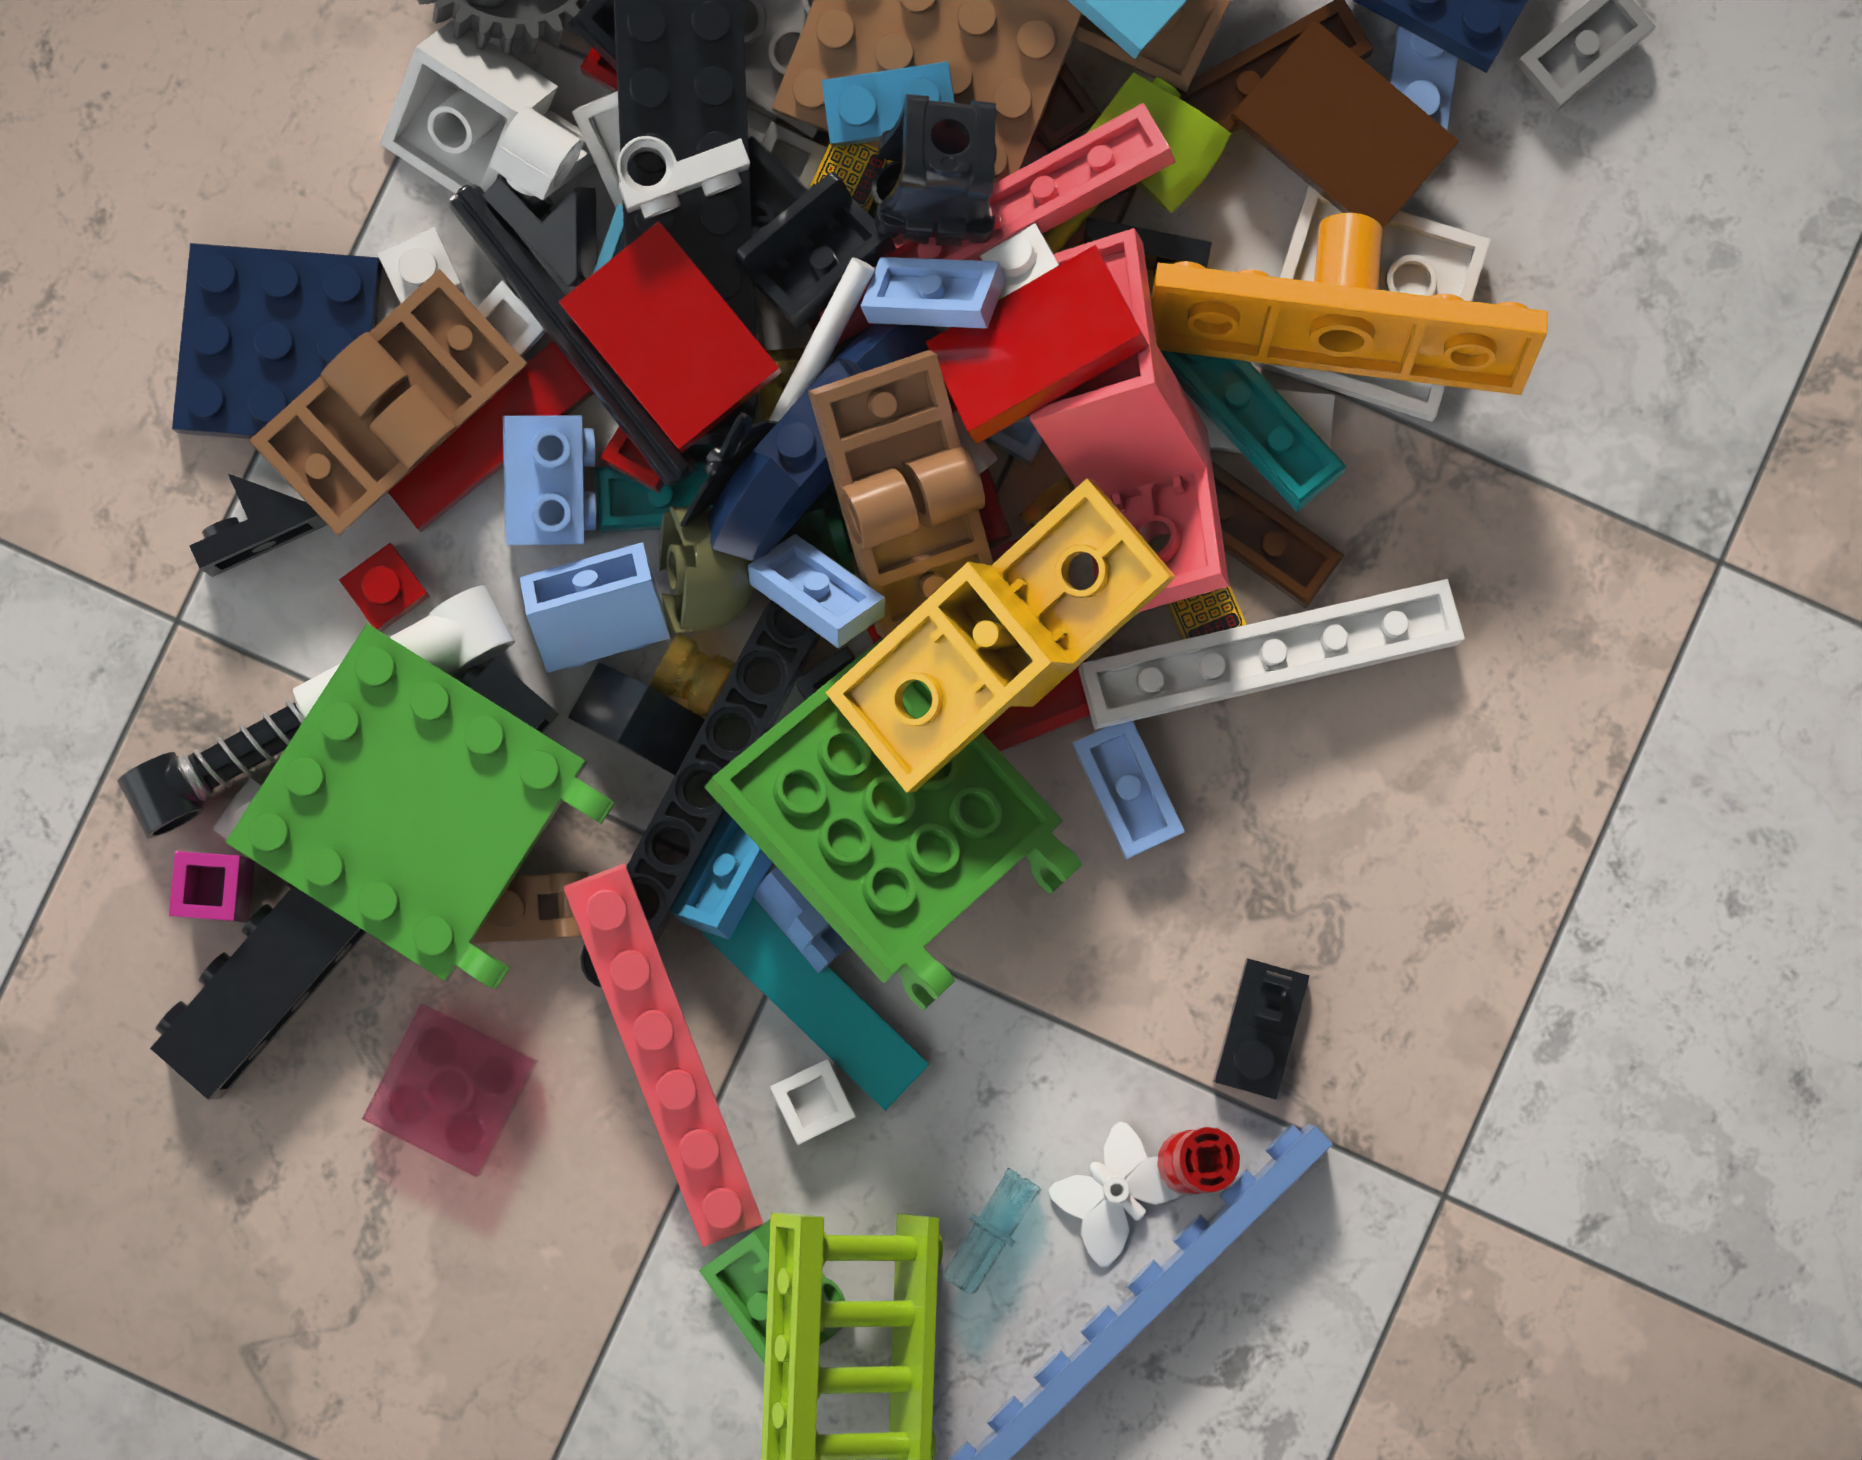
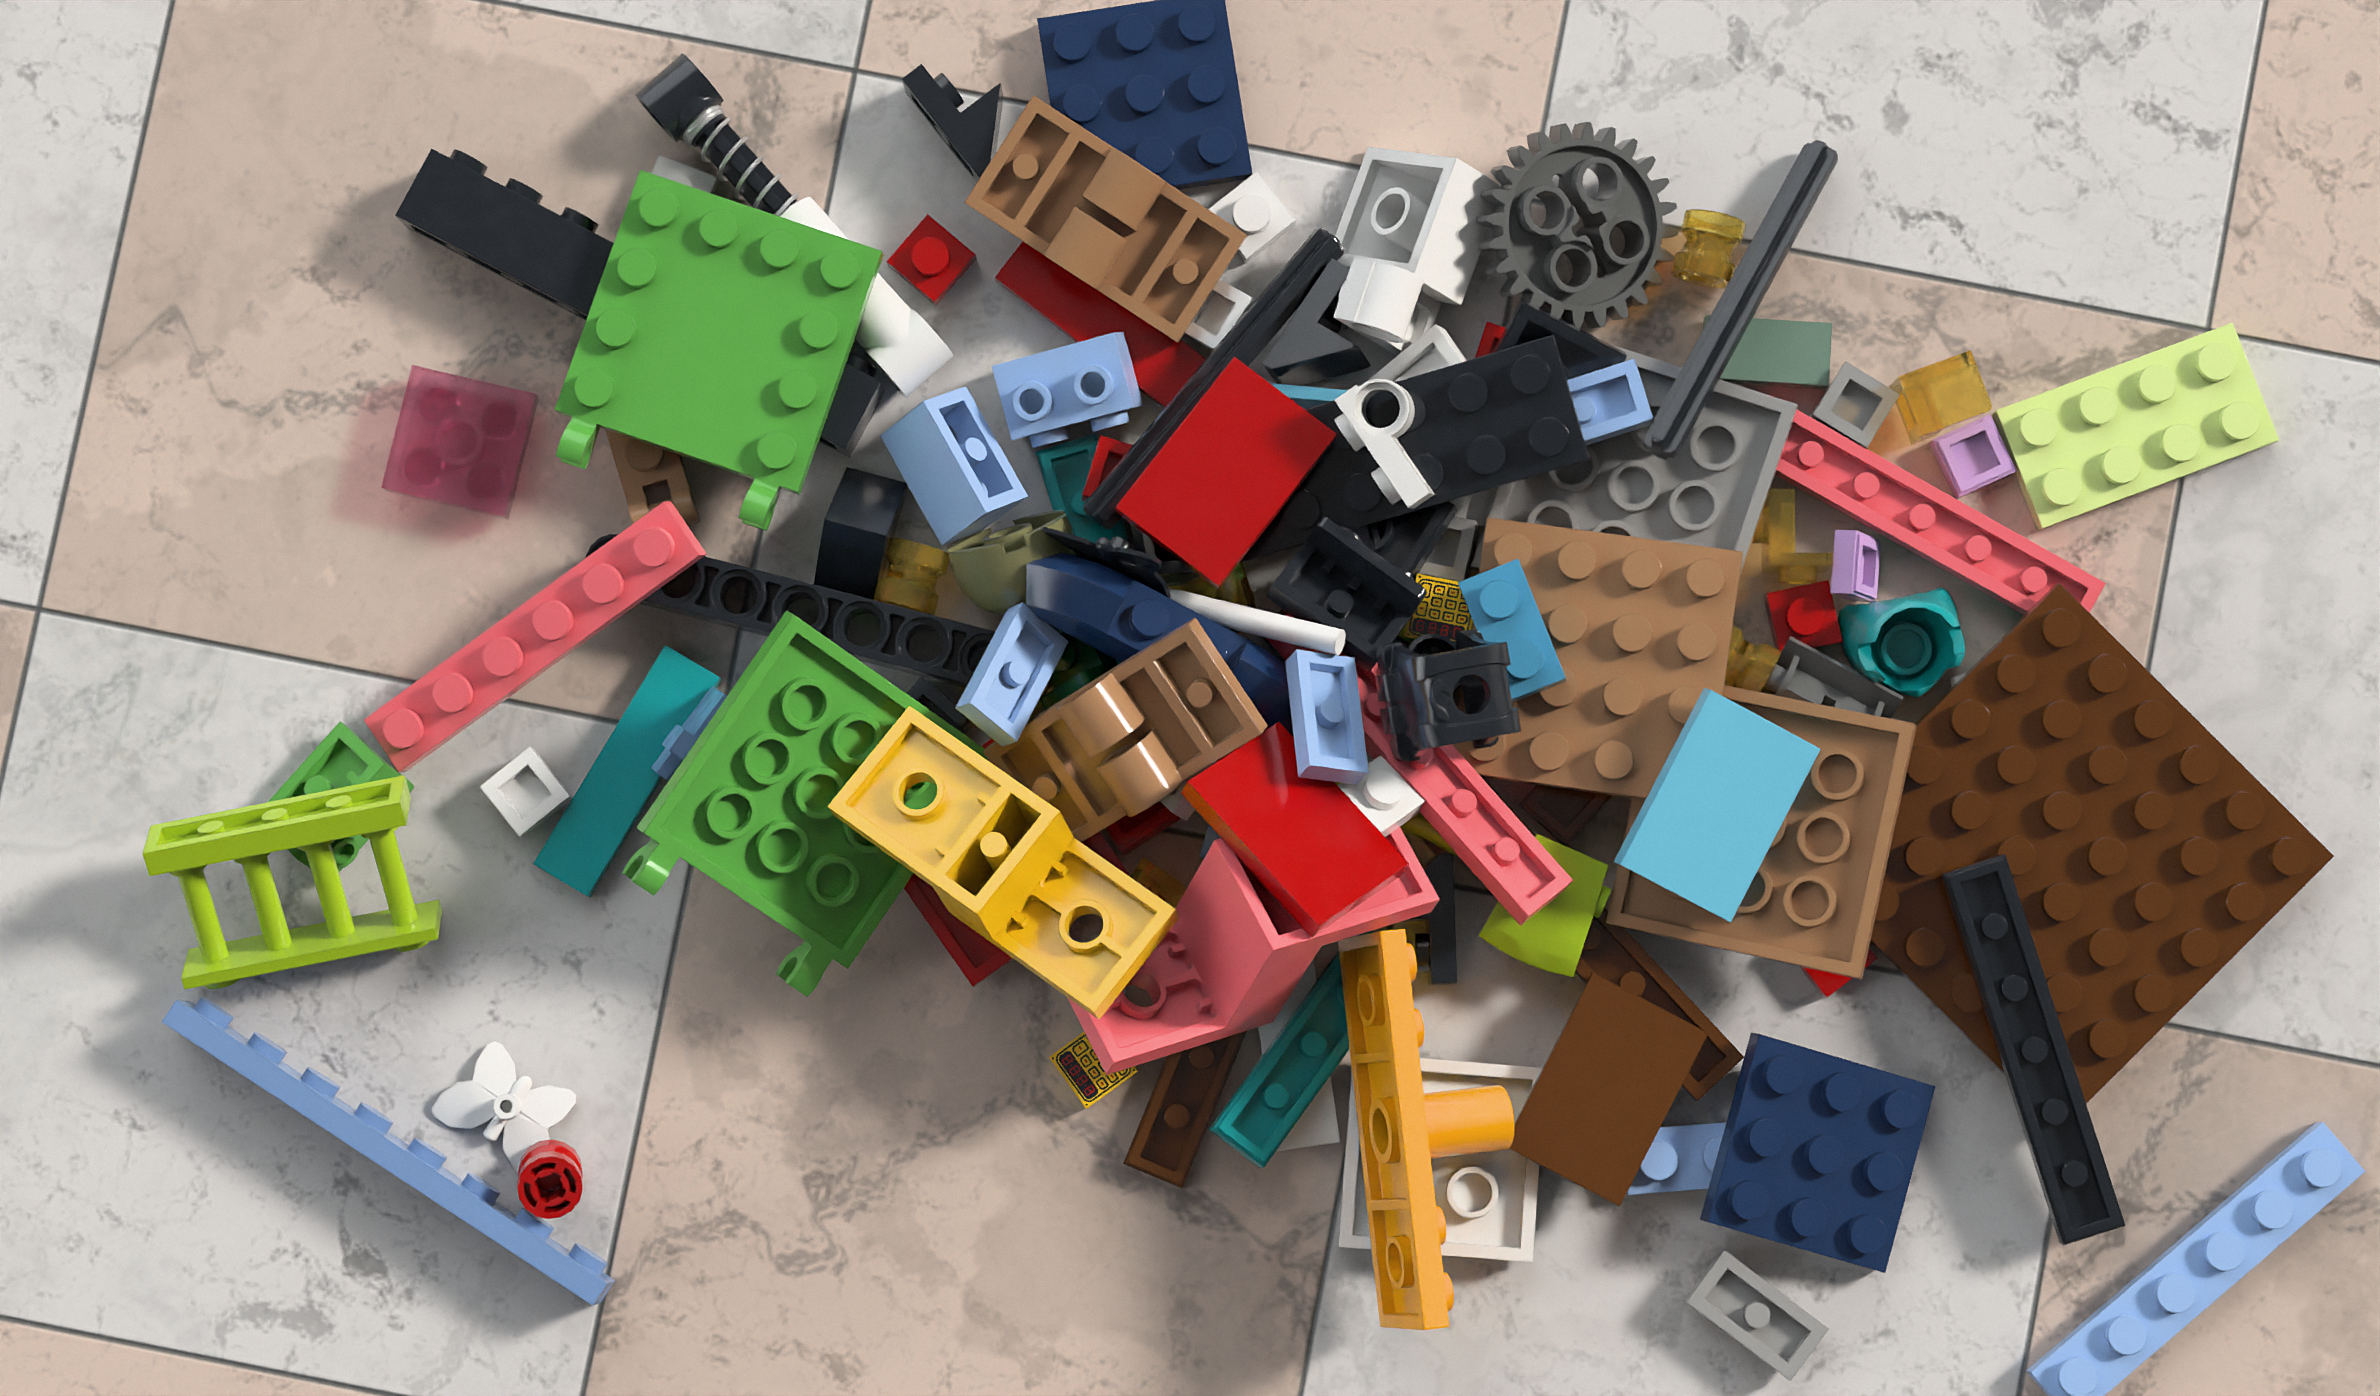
camera: 80 degrees right, 0 degrees up
dark pink brick [169,851,255,923] -> none
dark azure plate [670,812,772,940] -> none
clear light blue axle [944,1167,1042,1295] -> none
light blue plate [1072,721,1185,860] -> none
white plate [1078,579,1465,730] -> none
black plate [1212,958,1310,1099] -> none

